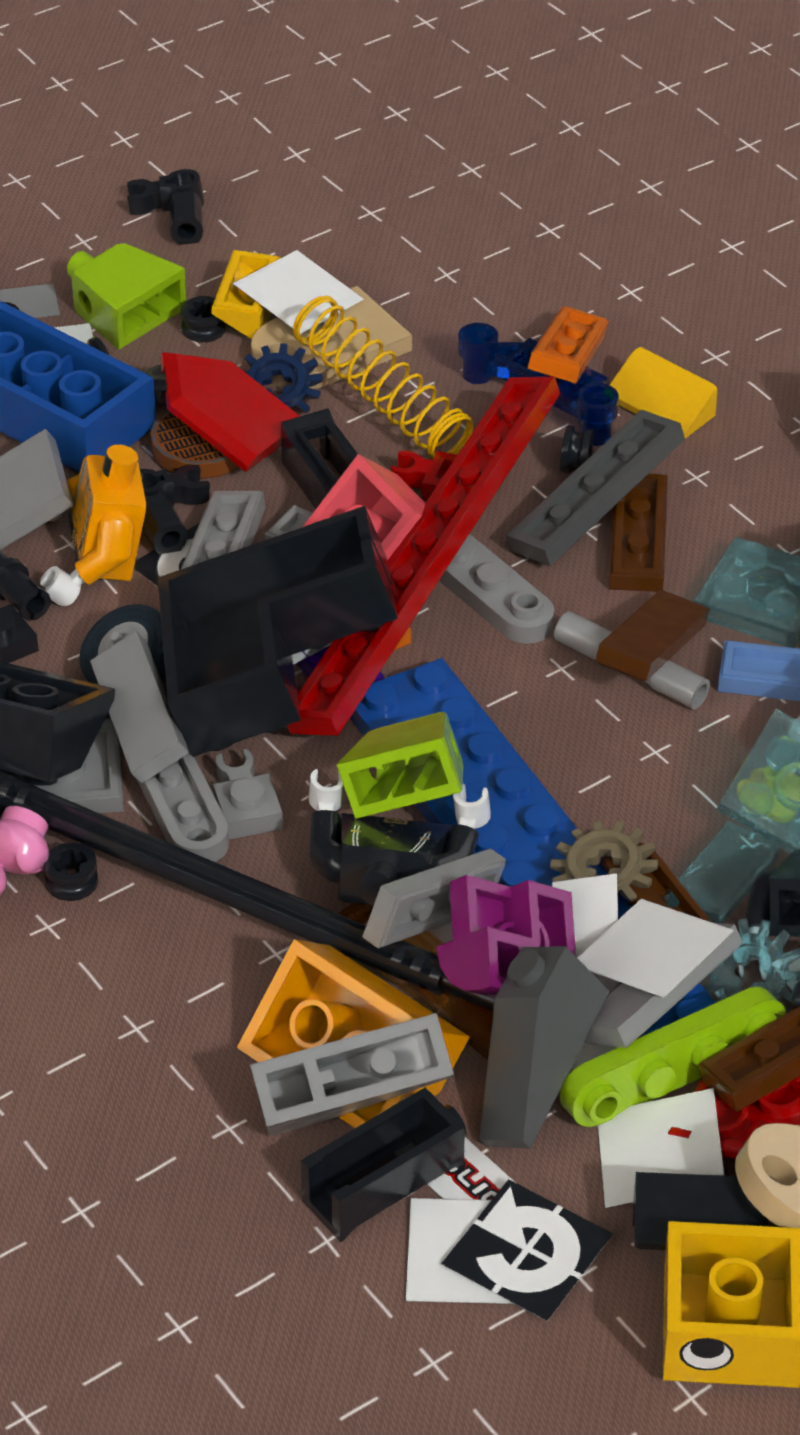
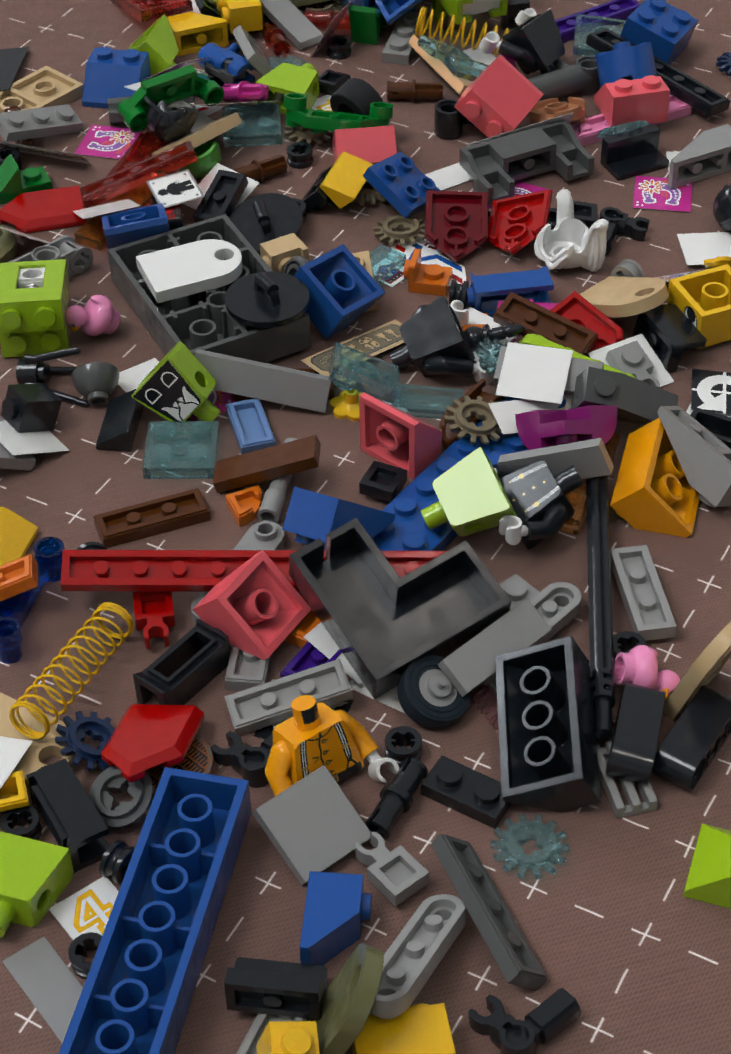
camera: 115 degrees left, 0 degrees up
dark grey plate [506,410,685,566] -> none
none -> black window [26,758,109,873]
none -> orange tile [225,485,262,527]
none -> blue slope [282,486,396,550]
none -> coral slope [359,392,442,480]
none -> black plate [359,461,407,502]
none -> black bush [385,726,422,768]
none -> light grey plate [605,341,660,388]
none -> light grey plate [610,545,677,641]

